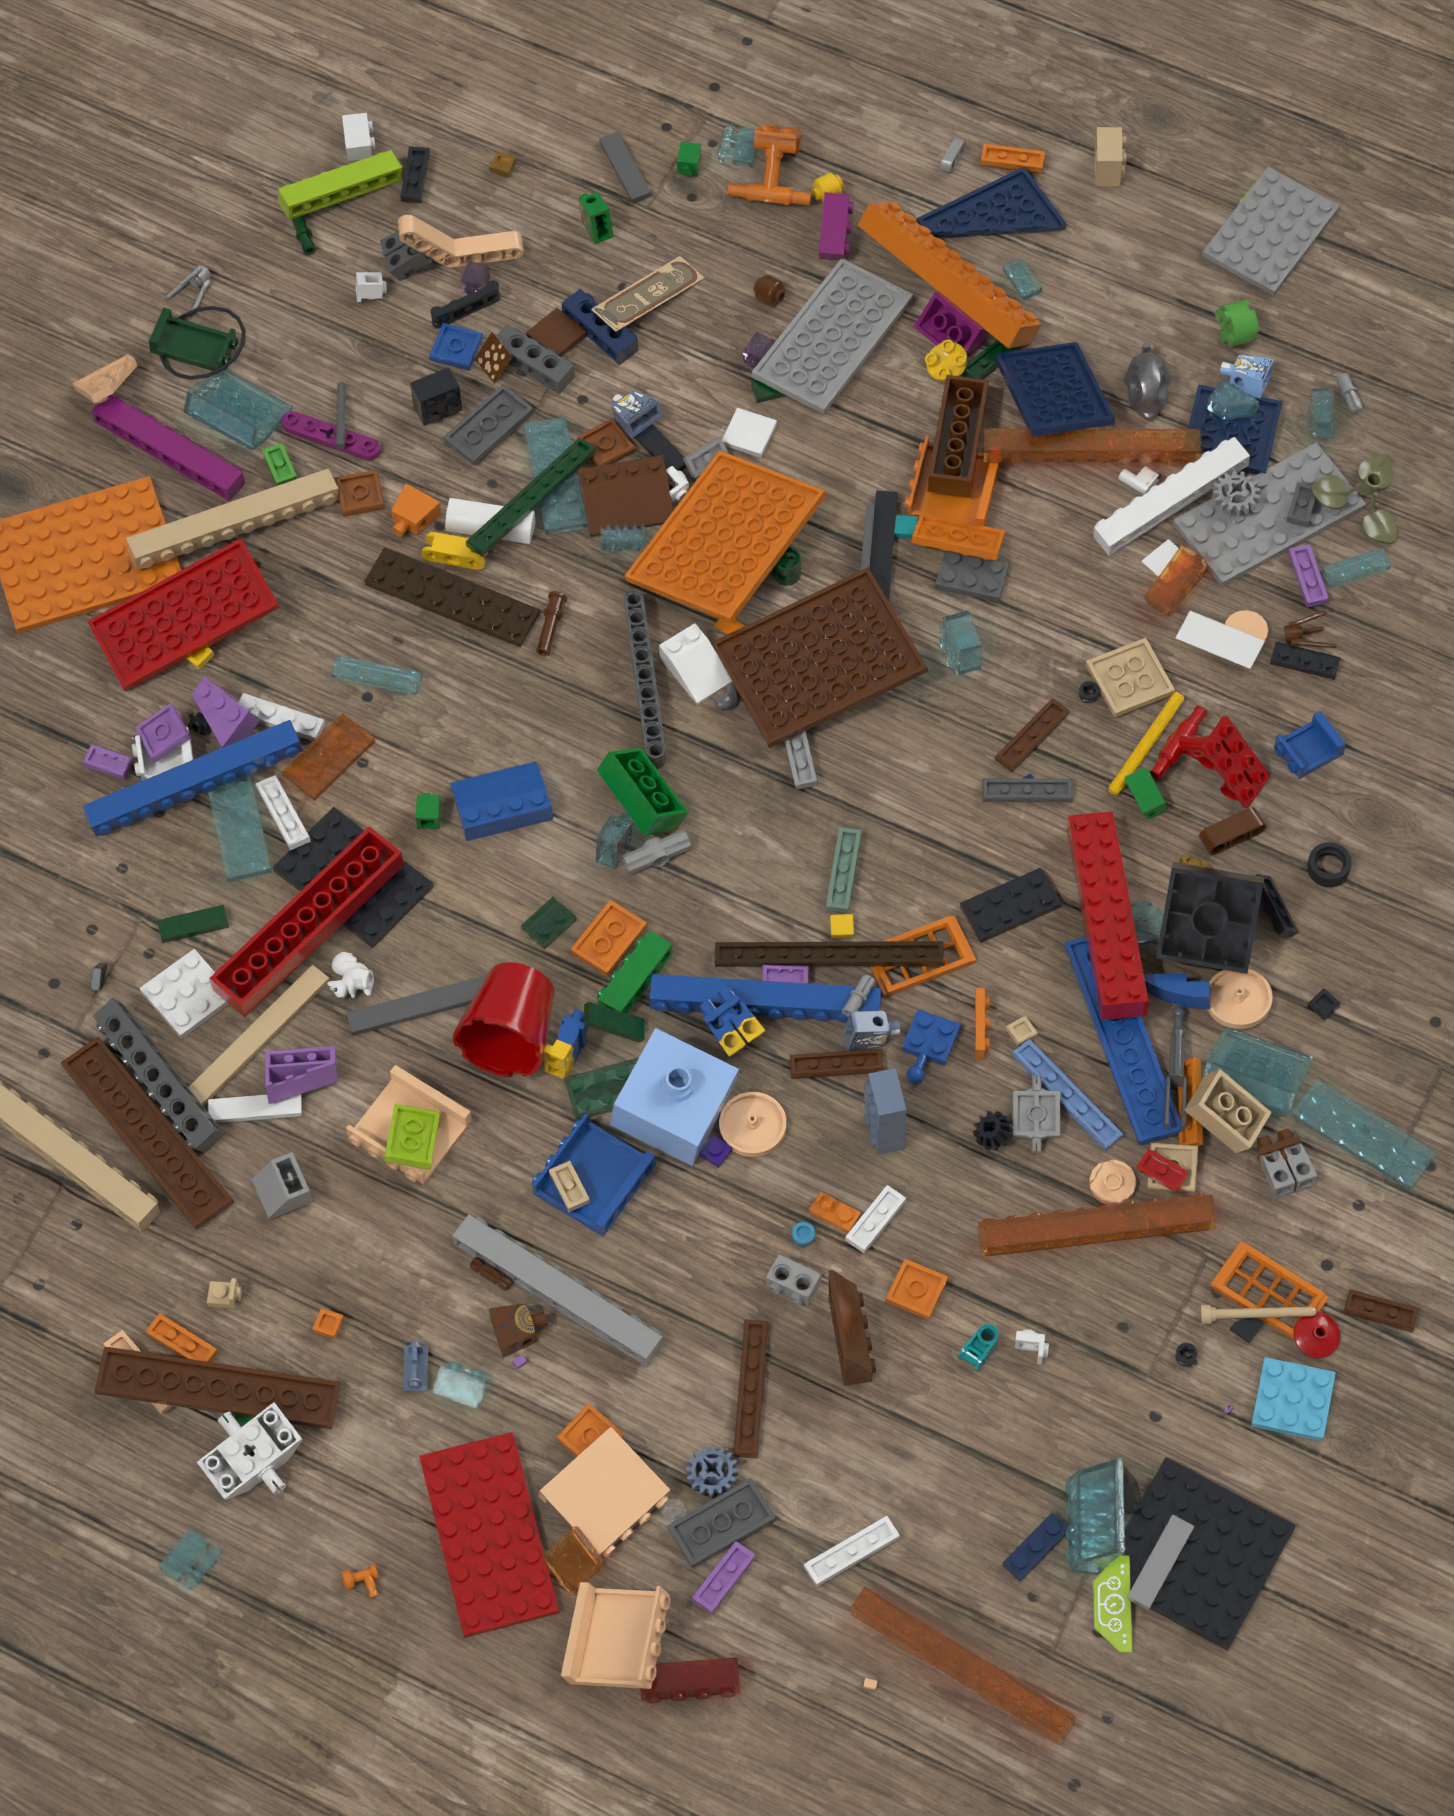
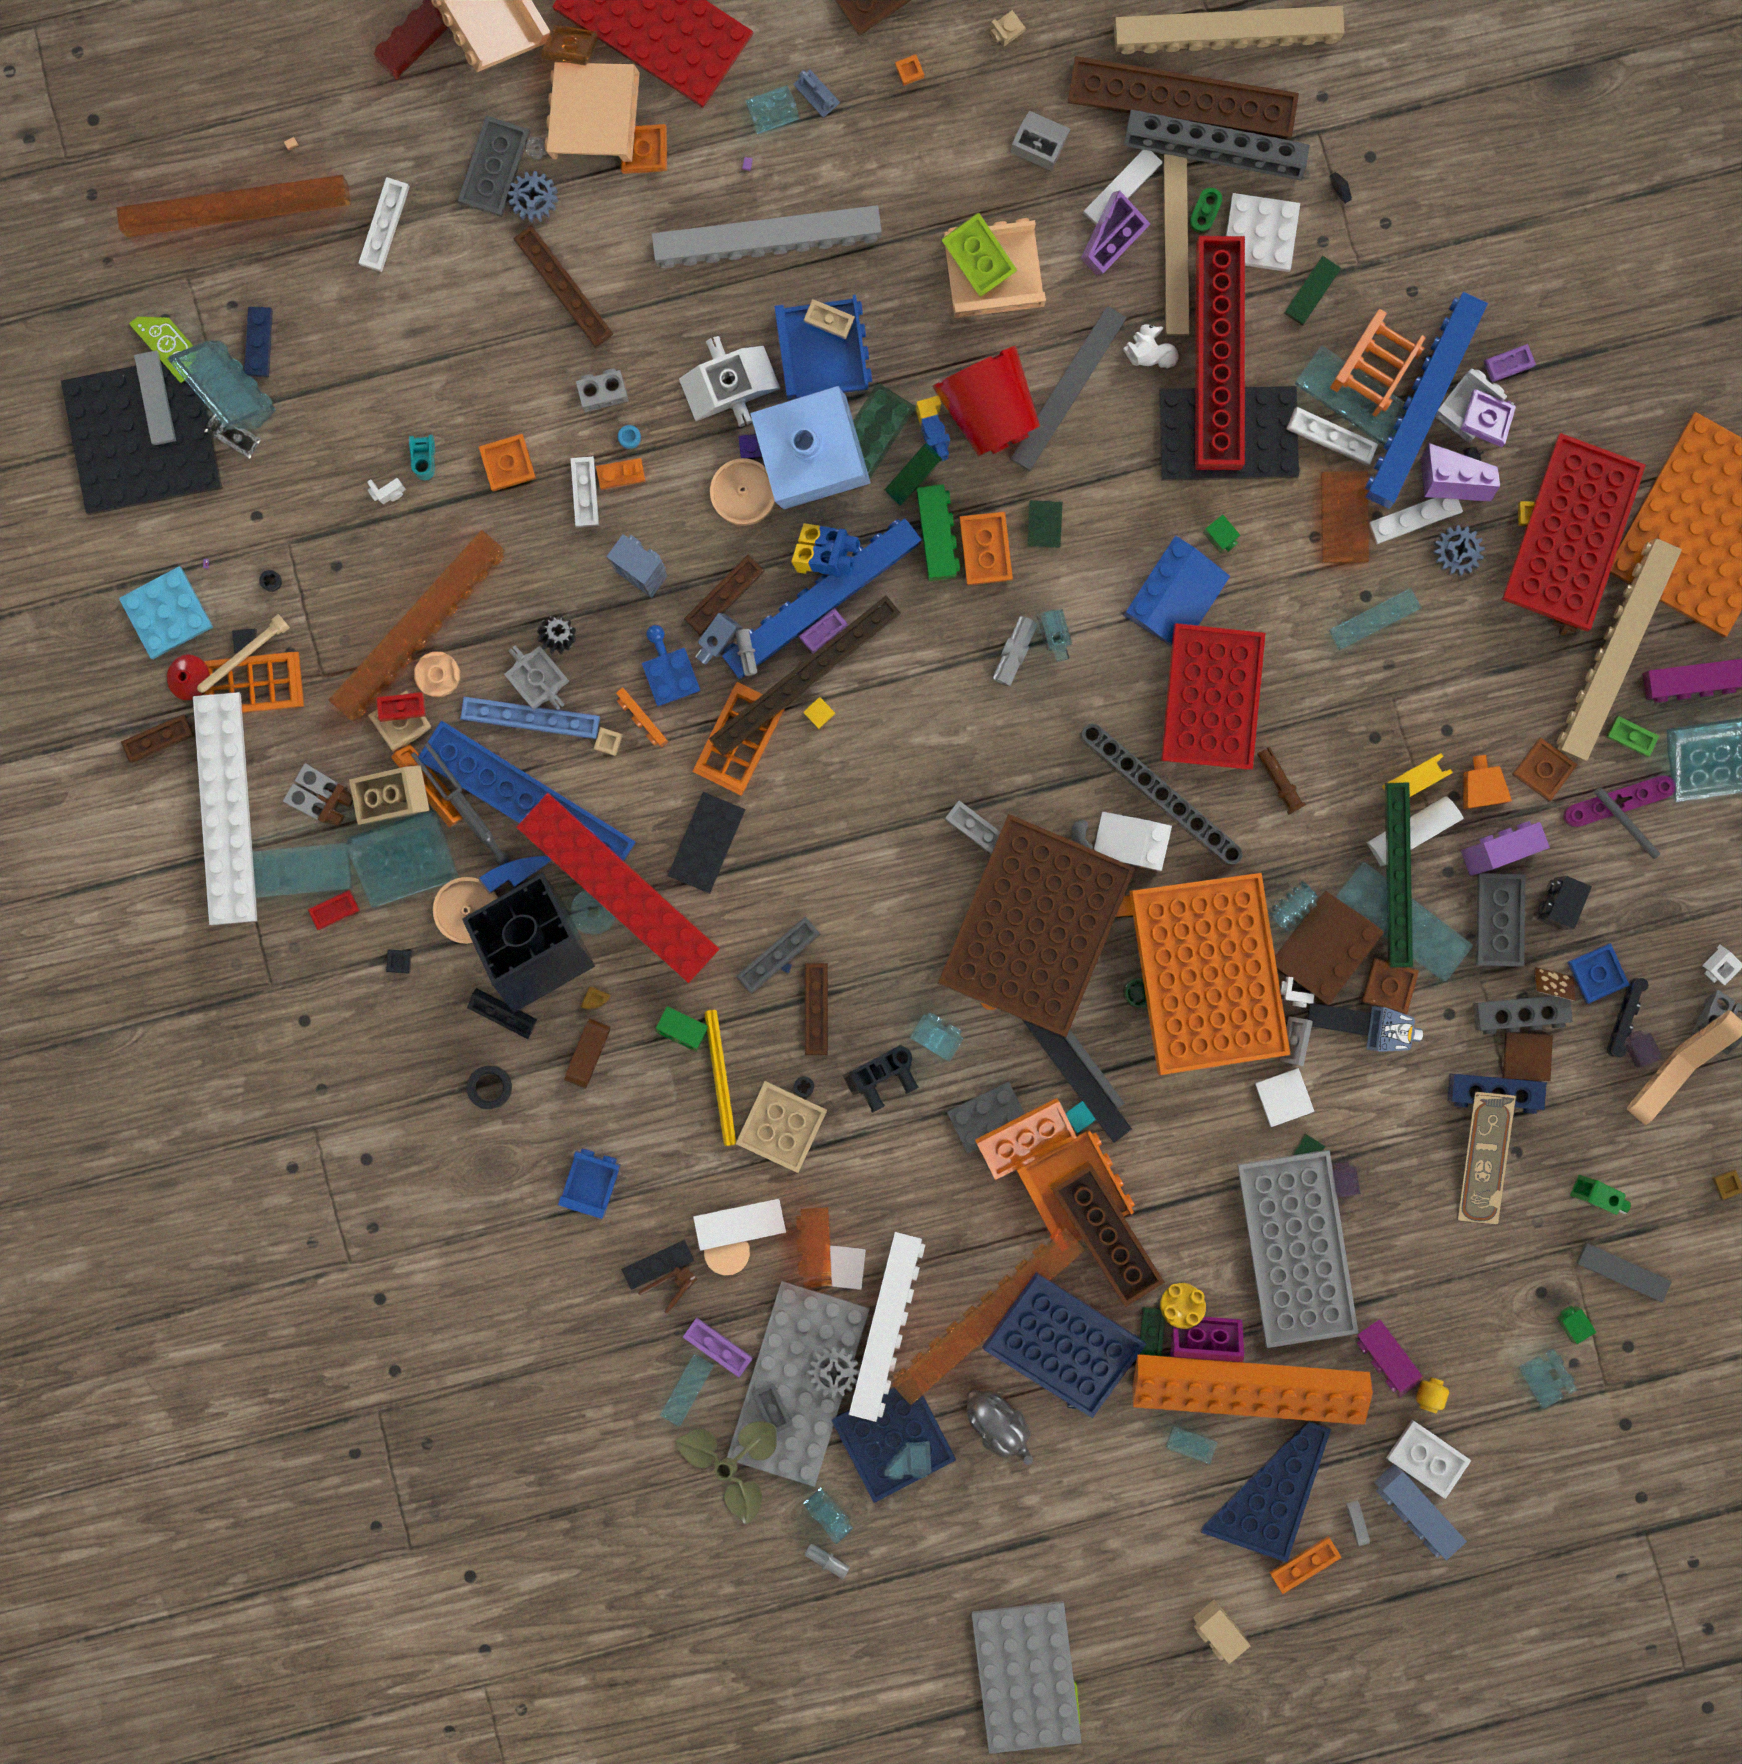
camera: 135 degrees right, 25 degrees up
dark brown plate [364,547,540,648] -> none
reddish brown axle [470,1257,513,1291] -> none
reddish brown torso [489,1304,548,1358] -> none
green brick [597,747,689,836] -> none
medium lavender plate [692,1541,756,1614] -> none
orange plate [727,124,812,206] -> none
reddish brown head [753,275,786,306] -> none
sand green plate [826,827,862,913] -> none
reddish brown slope [828,1270,876,1386] -> none
white piece [1118,466,1161,495] -> none
red plate [1150,705,1270,808] -> none
bright green brick [1215,299,1259,347] -> none
light blue torso [1220,355,1274,398] -> none
none -> white plate [193,692,257,925]
none -> red tile [308,890,360,930]
none -> white slope [679,336,780,427]
none -> black piece [842,1044,919,1113]
none -> red plate [1161,623,1266,770]
none -> green plate [1190,188,1222,233]
none -> orange fence [1330,309,1426,417]
none -> sand blue brick [1374,1464,1467,1561]
none -> white plate [1386,1420,1471,1499]
none -> sand blue gear [1433,525,1485,576]
none -> medium lavender wedge [1460,821,1550,876]

